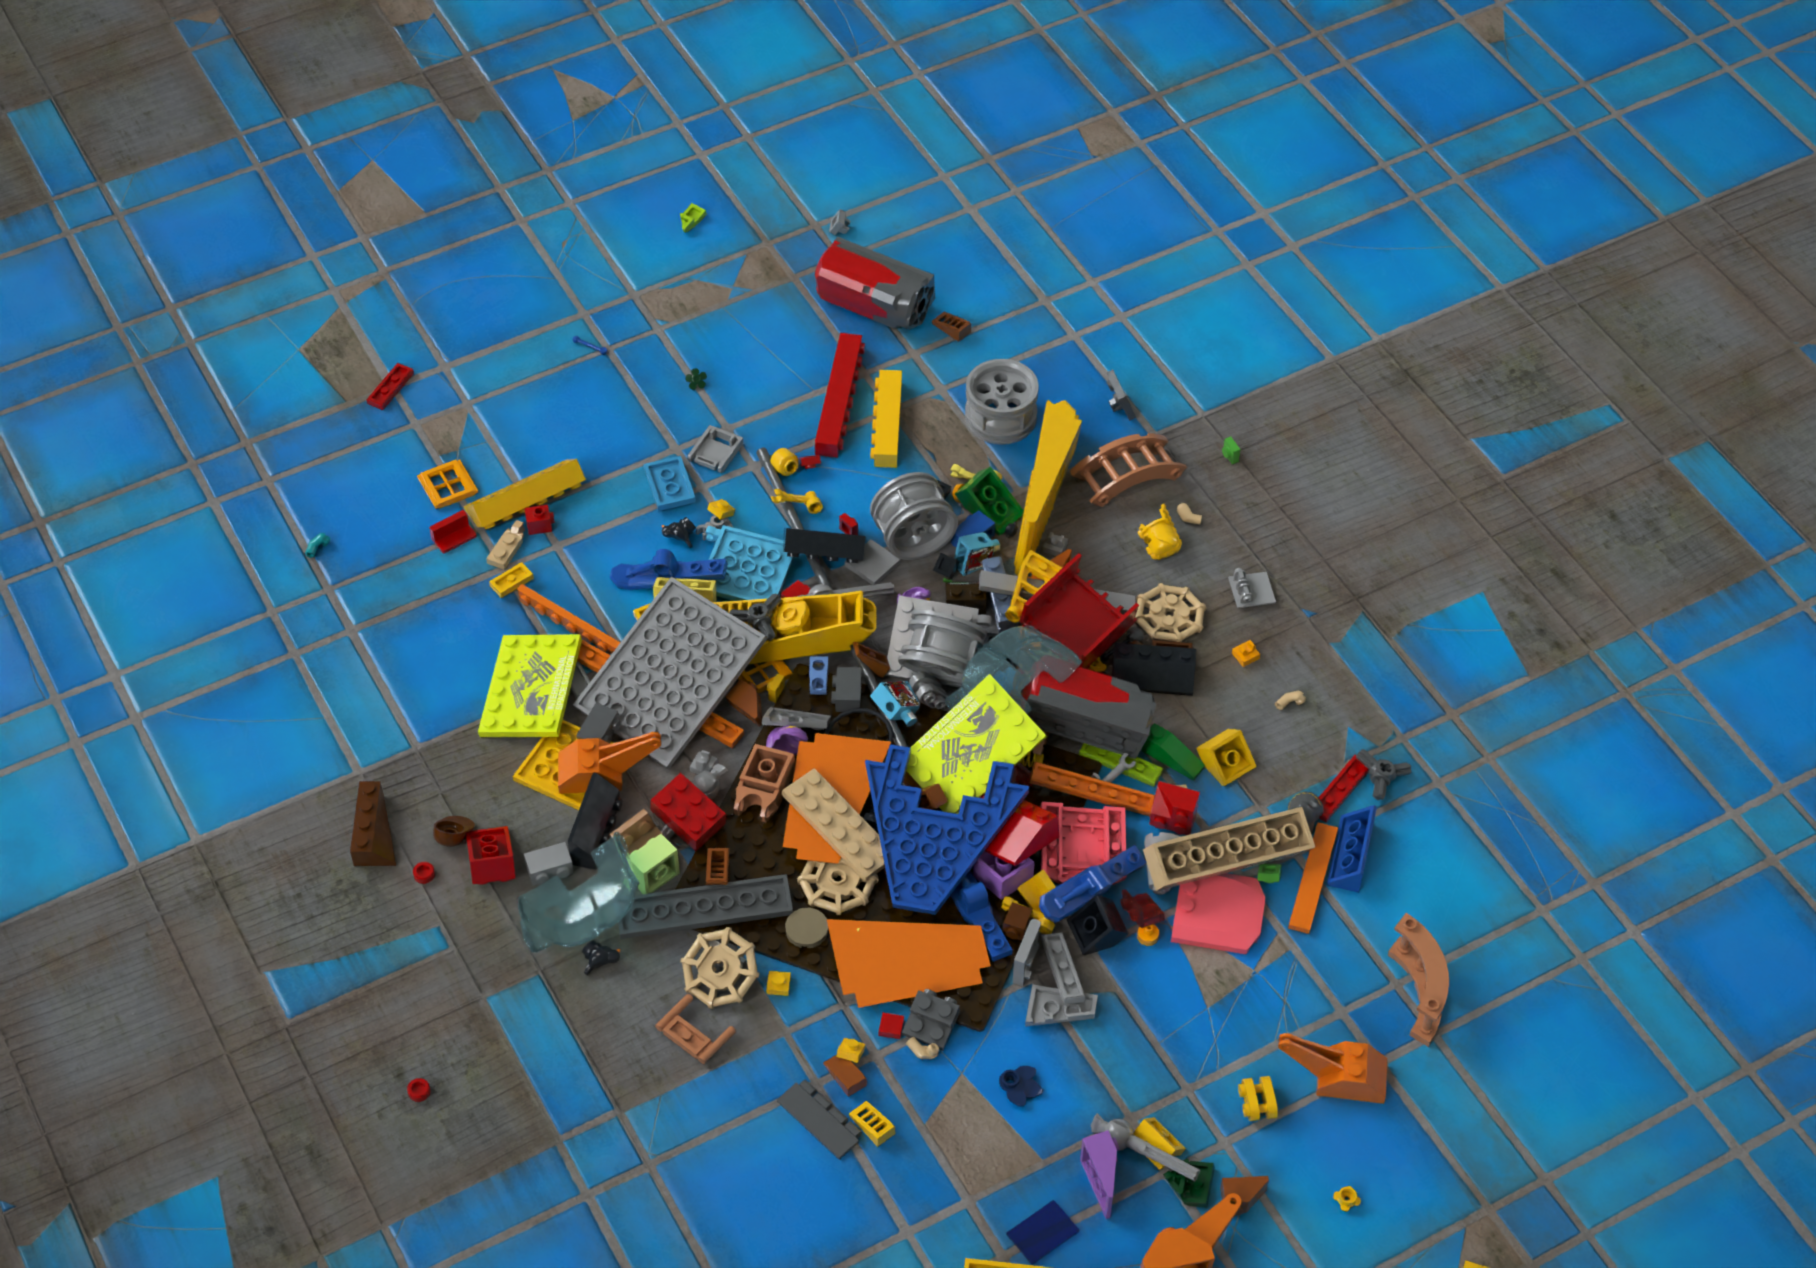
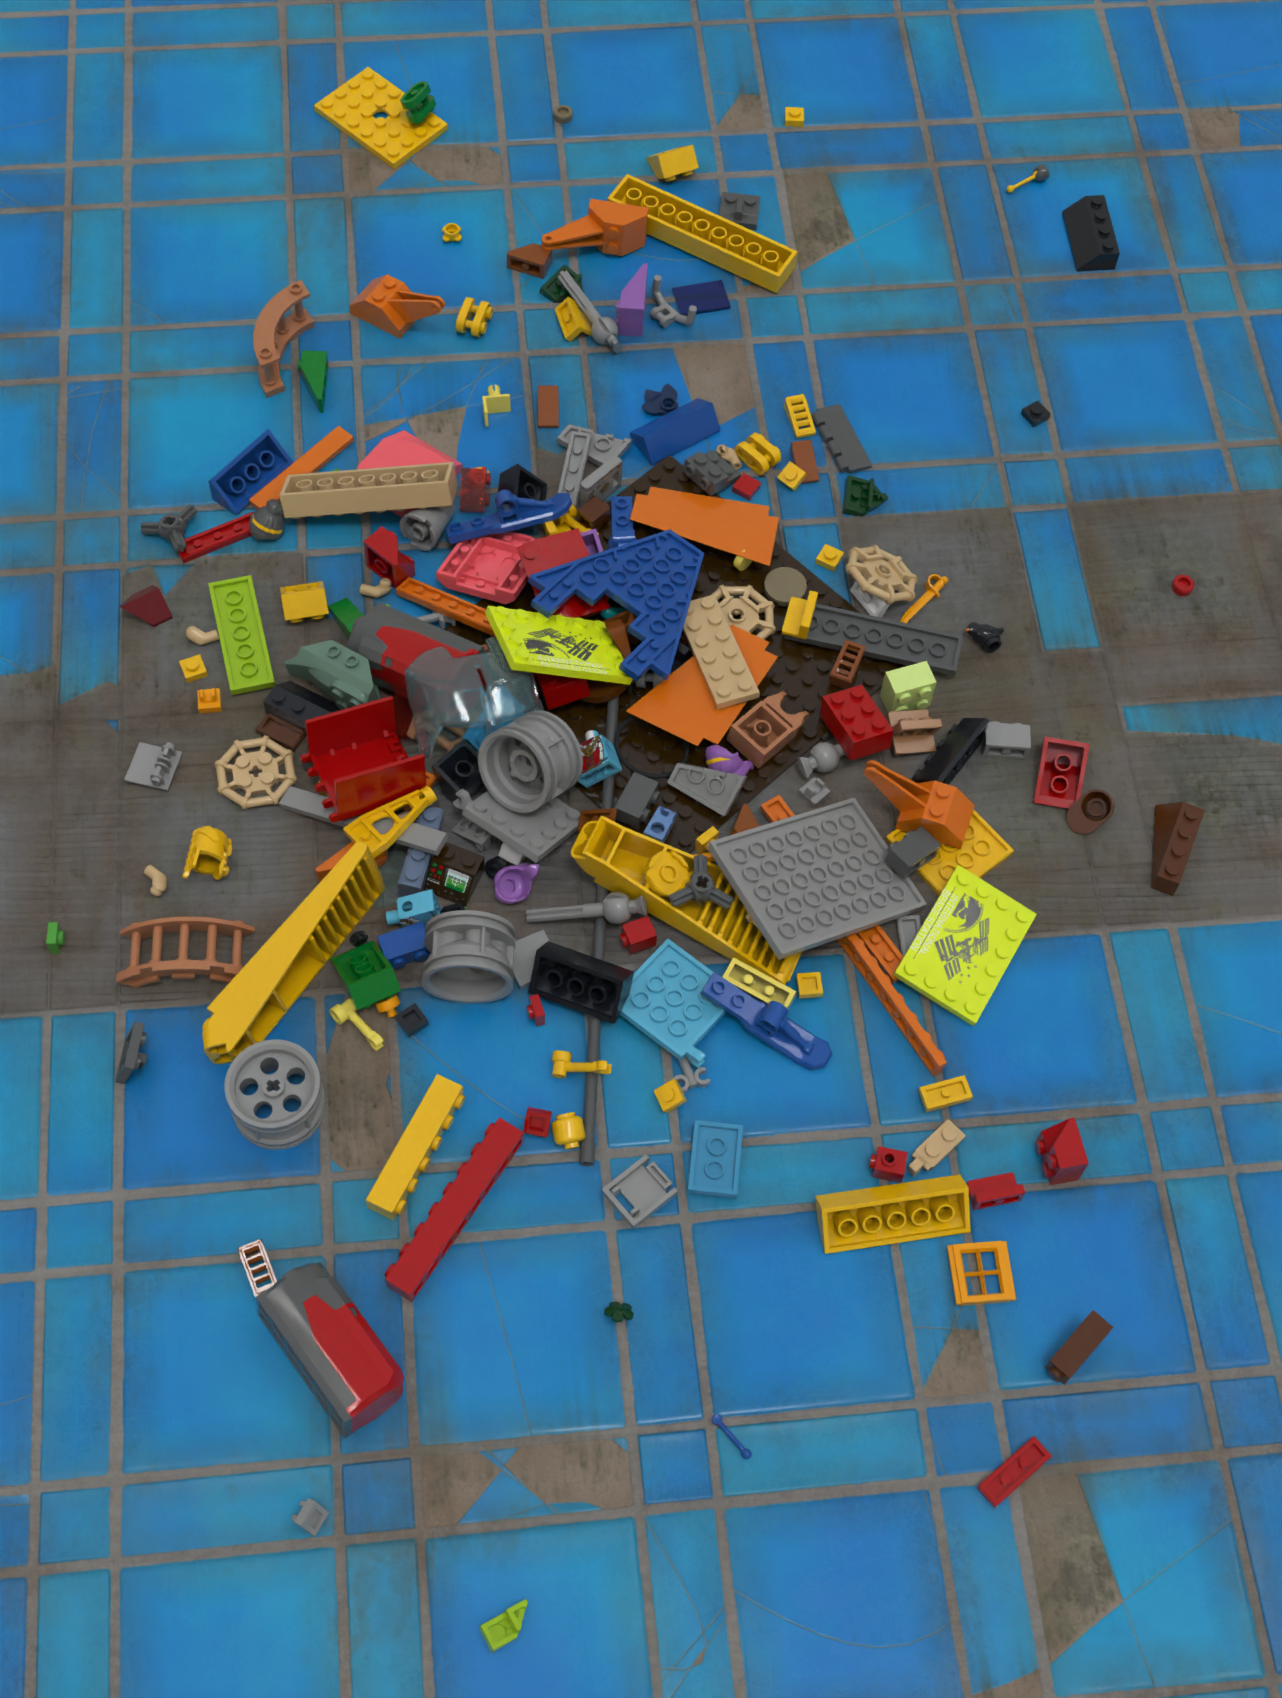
camera: 160 degrees left, 10 degrees up
teal arm [305,533,330,558] -> none
red tile [413,862,435,884] -> none
clear light blue piece [517,832,640,953] -> none
nougat plate [655,994,736,1064] -> none
black animal [662,517,696,548] -> none
none -> dark red slope [119,585,173,628]
none -> yellow plate [179,654,208,683]
none -> lime plate [208,575,275,695]
none -> sand green slope [285,640,381,710]
none -> green slope [298,350,329,413]
none -> light yellow bracket [482,385,511,427]
none -> dark orange slope [538,385,559,428]
none -> blue slope [630,398,720,466]
none -> light grey piece [650,275,697,328]
none -> yellow brick [734,432,781,476]
none -> yellow panel [781,590,818,640]
none -> dark green slope [842,475,889,517]
none -> light orange sword [900,574,948,623]
none -> black plate [1021,400,1051,428]
none -> red slope [1035,1117,1089,1185]
none -> reddish brown slope [1045,1310,1114,1385]

